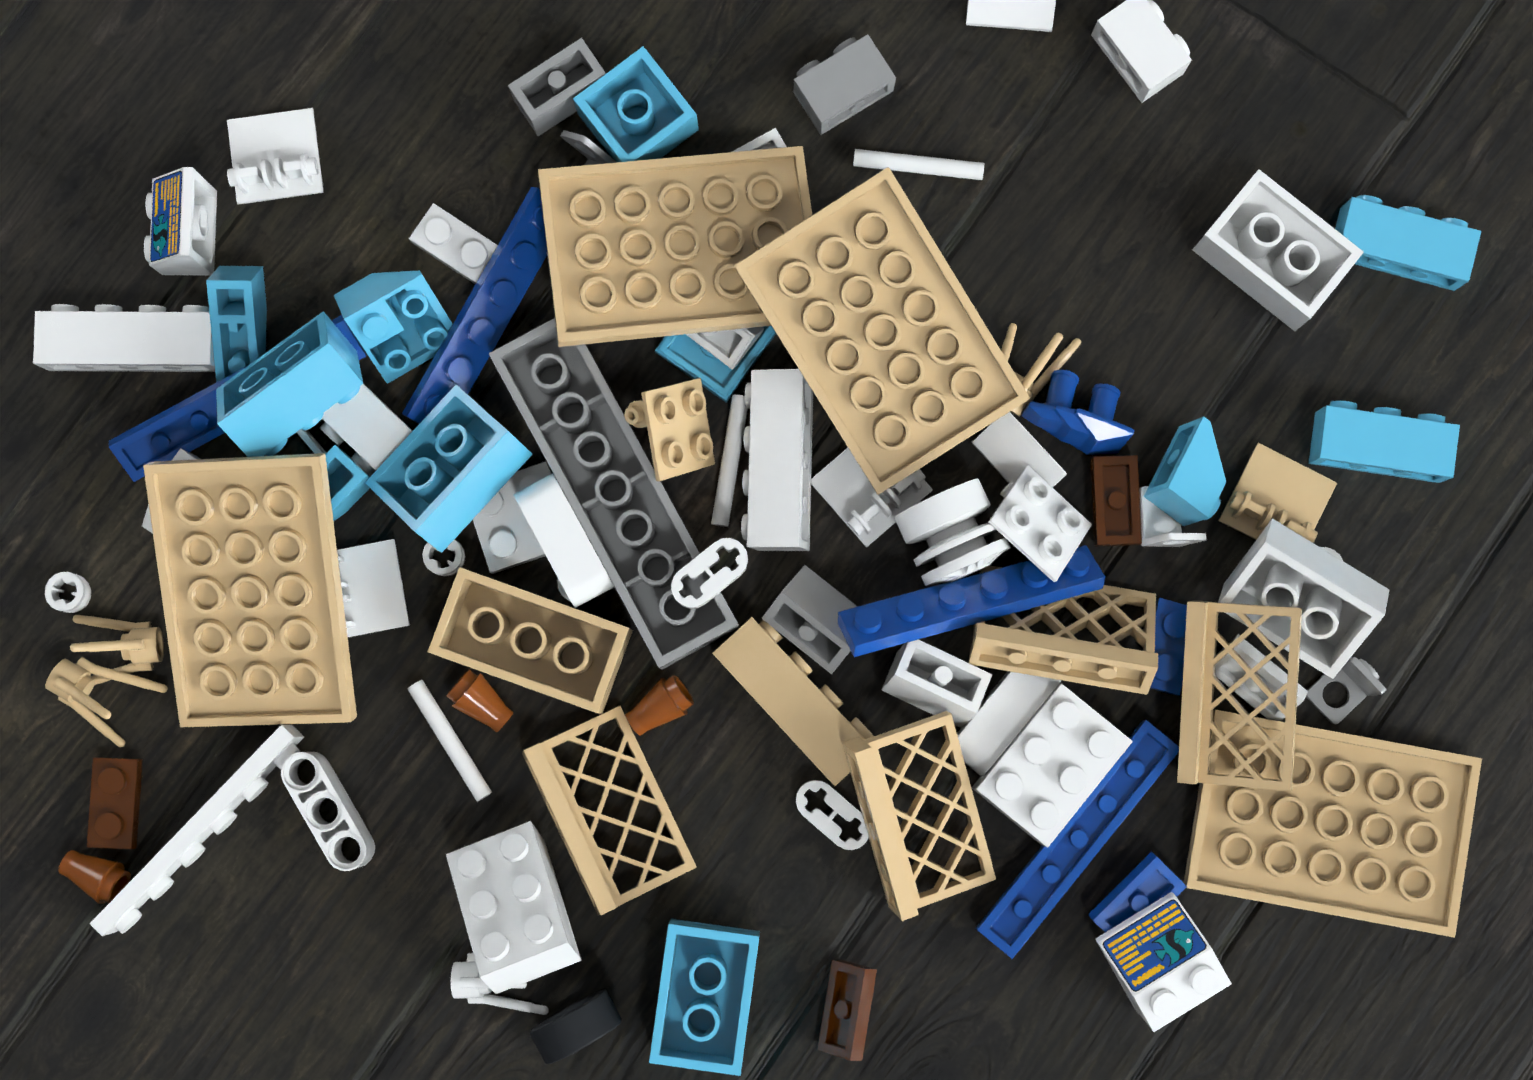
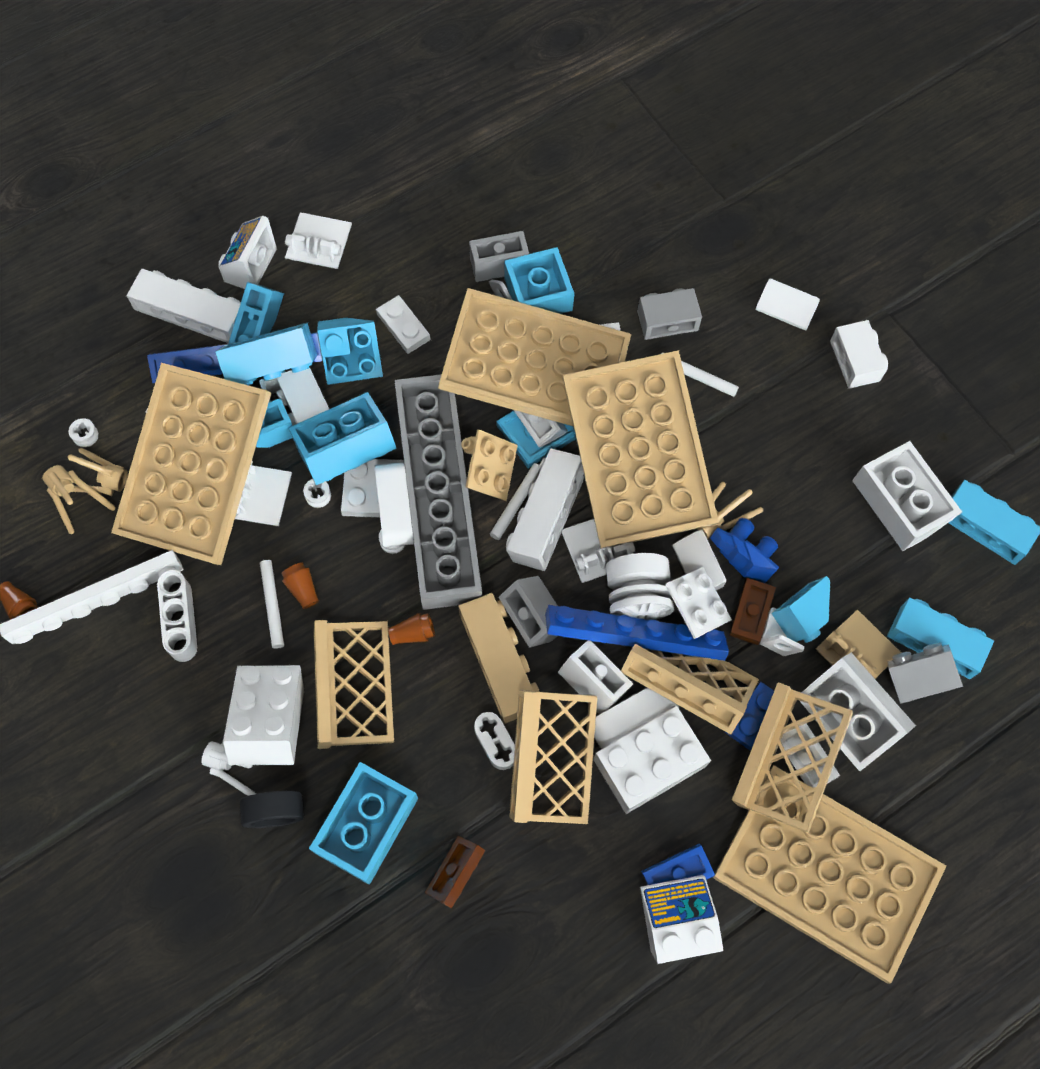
camera: 15 degrees right, 15 degrees down
reddish brown plate [87,757,143,849] -> none
blue plate [402,187,547,424] -> none
tan brick [428,567,633,714] -> none
white beam [671,538,748,609] -> none
blue plate [975,720,1179,959] -> none
light grey bracket [1306,657,1387,724] -> none
none -> light grey brick [888,643,963,704]

